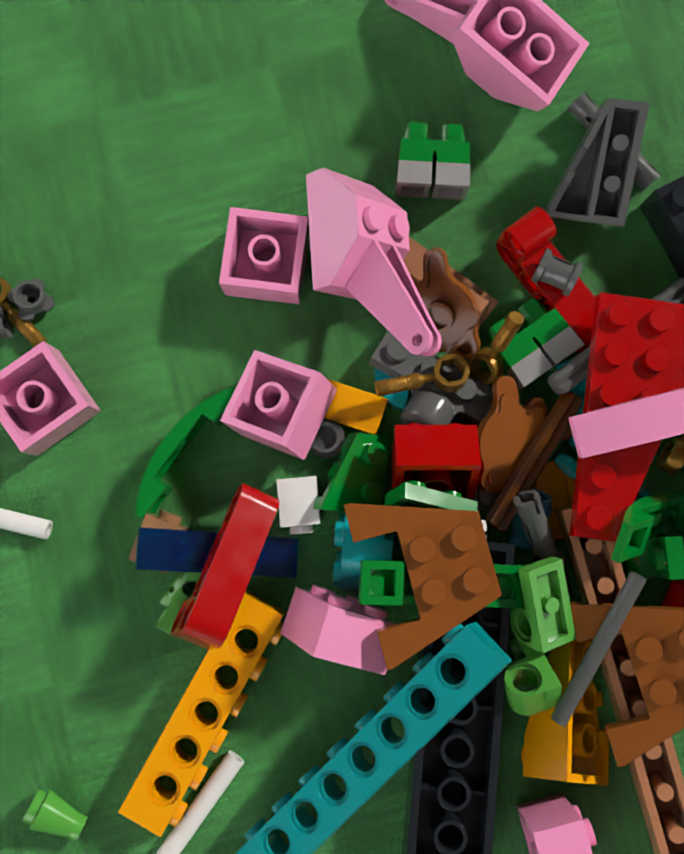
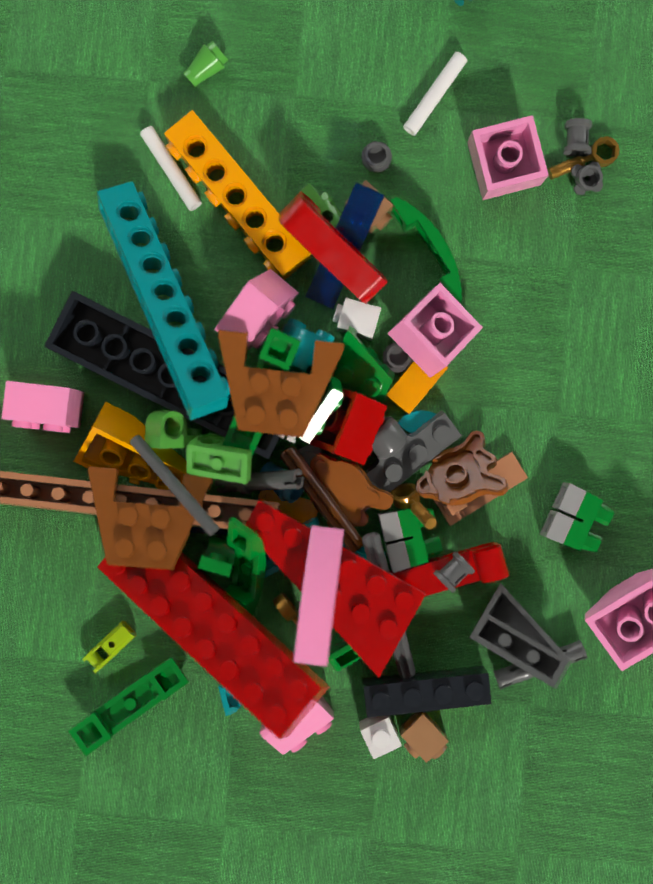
camera: 110 degrees right, 5 degrees up
bright pink brick [219,207,310,305] -> none
bright pink slope [306,168,442,357] -> none
pearl gold piece [374,354,470,397] -> none
none -> dark grey plate [361,141,392,173]

